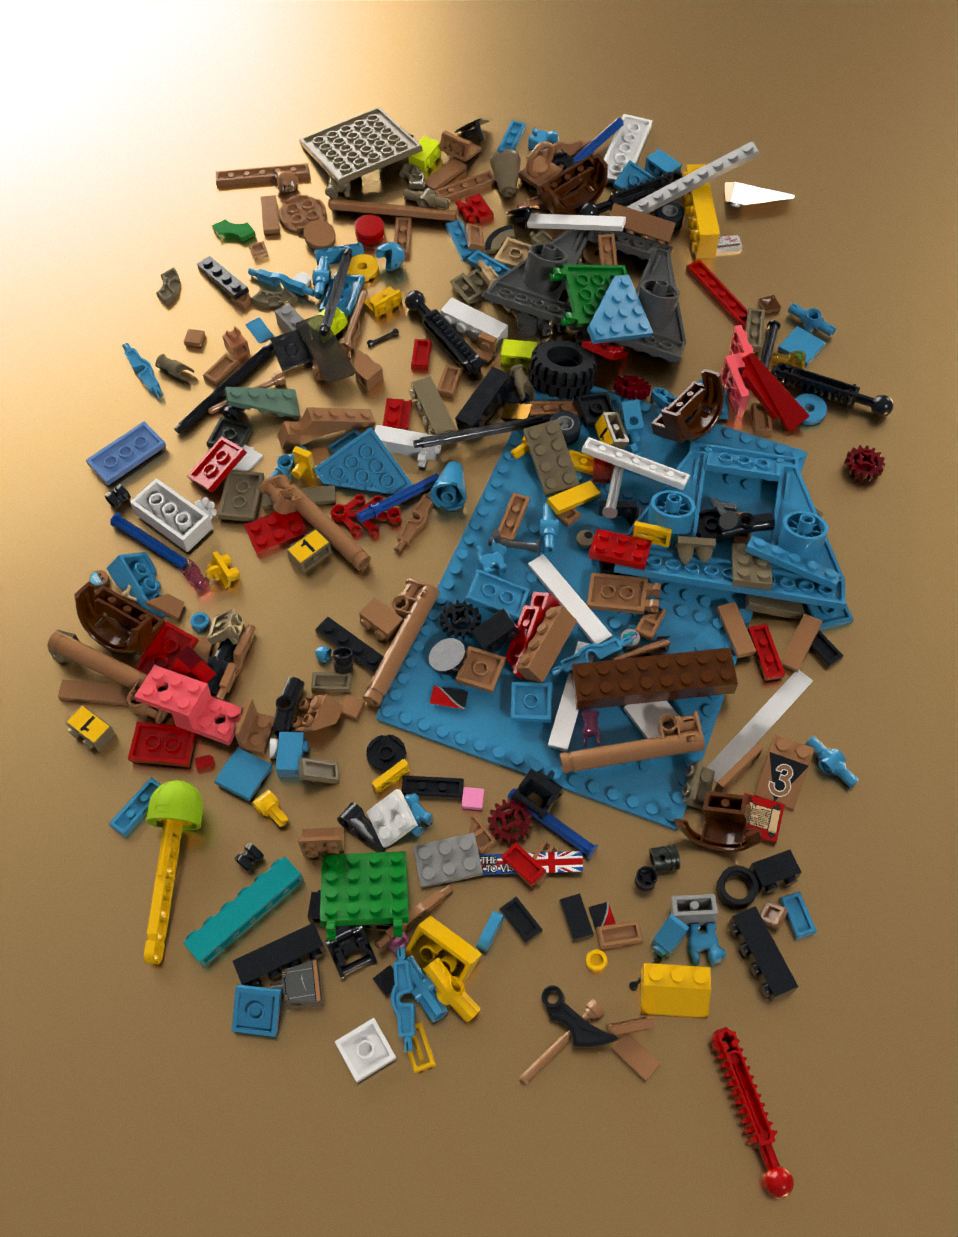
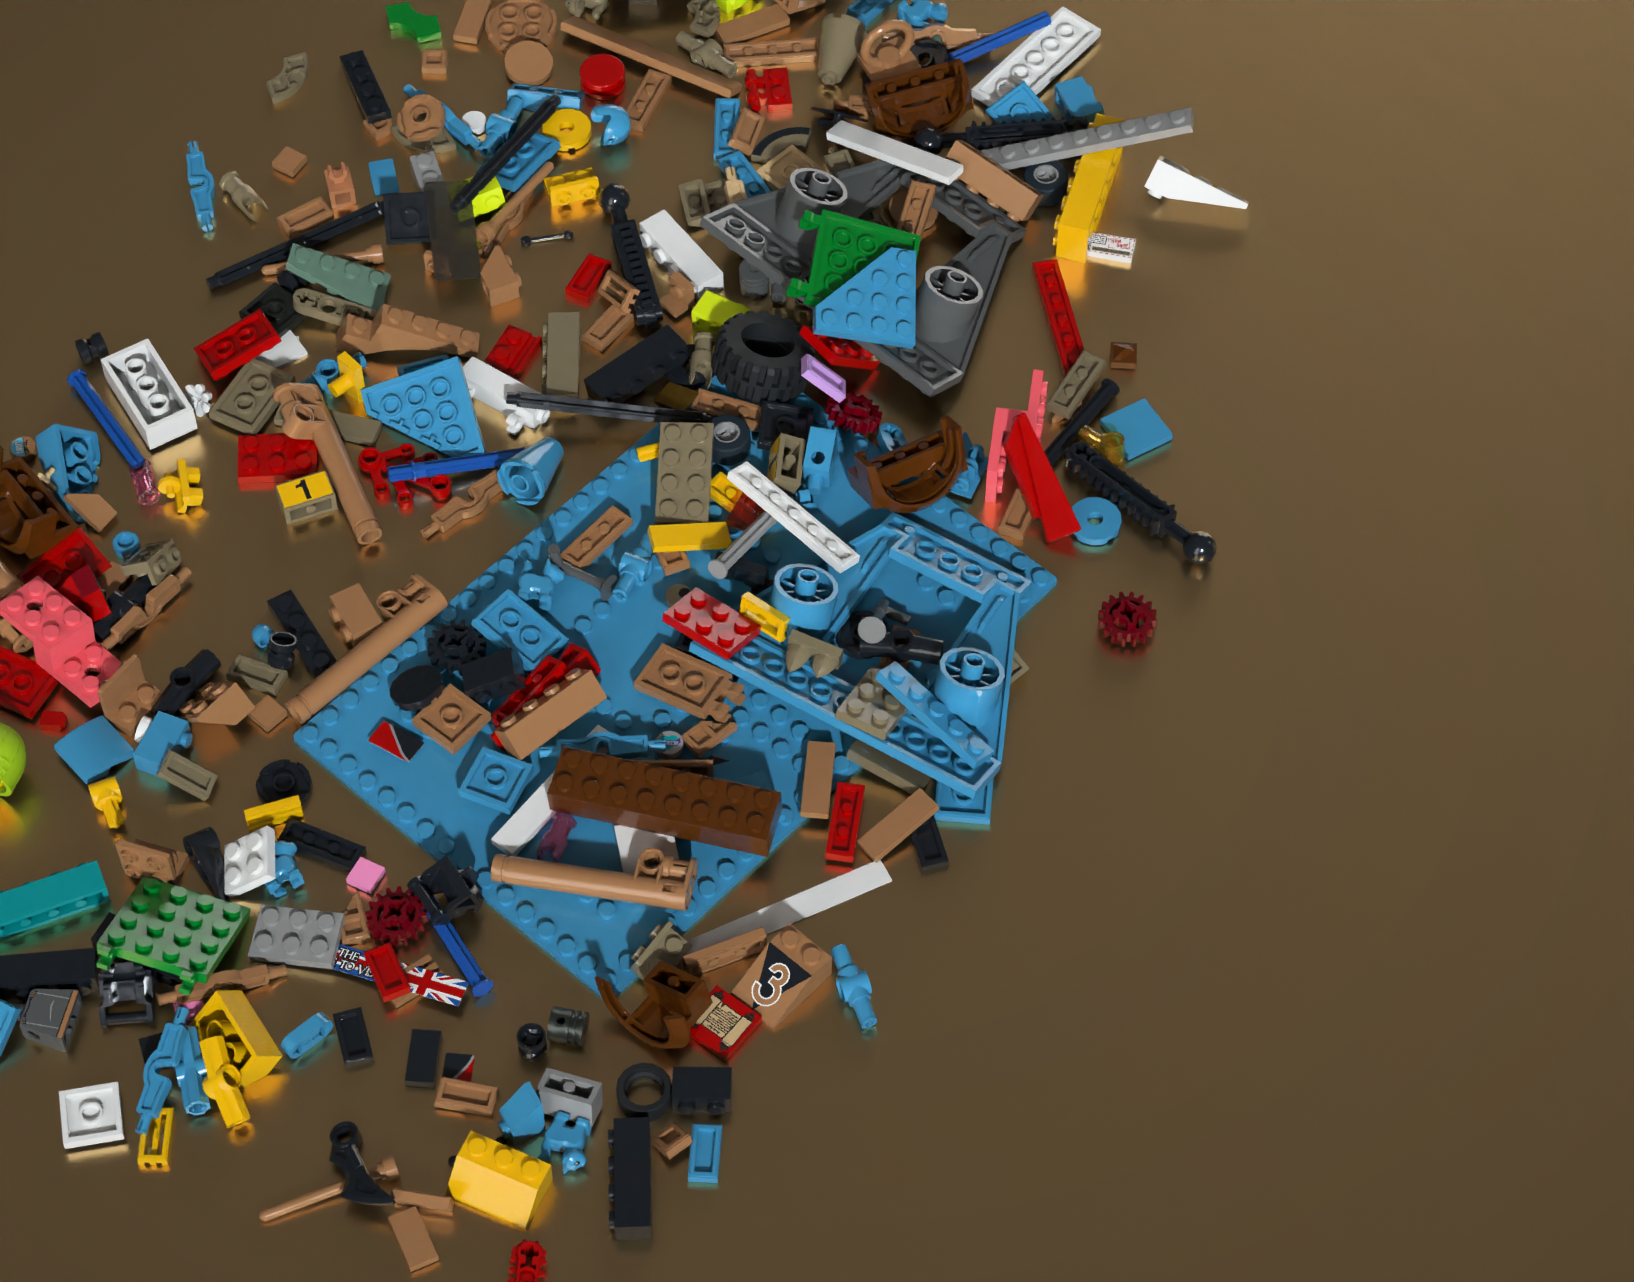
camera: 20 degrees right, 5 degrees down
medium blue plate [86,421,166,485] -> none
black wheel [234,842,264,872] -> none
white tile [528,554,612,644] -> none
yellow tile [585,949,608,973] -> none
dark azure pin [788,303,837,337] -> none
none -> dark tan beam [293,288,378,326]
none -> medium nougat tile [397,94,446,142]
none -> medium nougat tile [598,270,640,314]
none -> lavender tile [801,353,846,403]

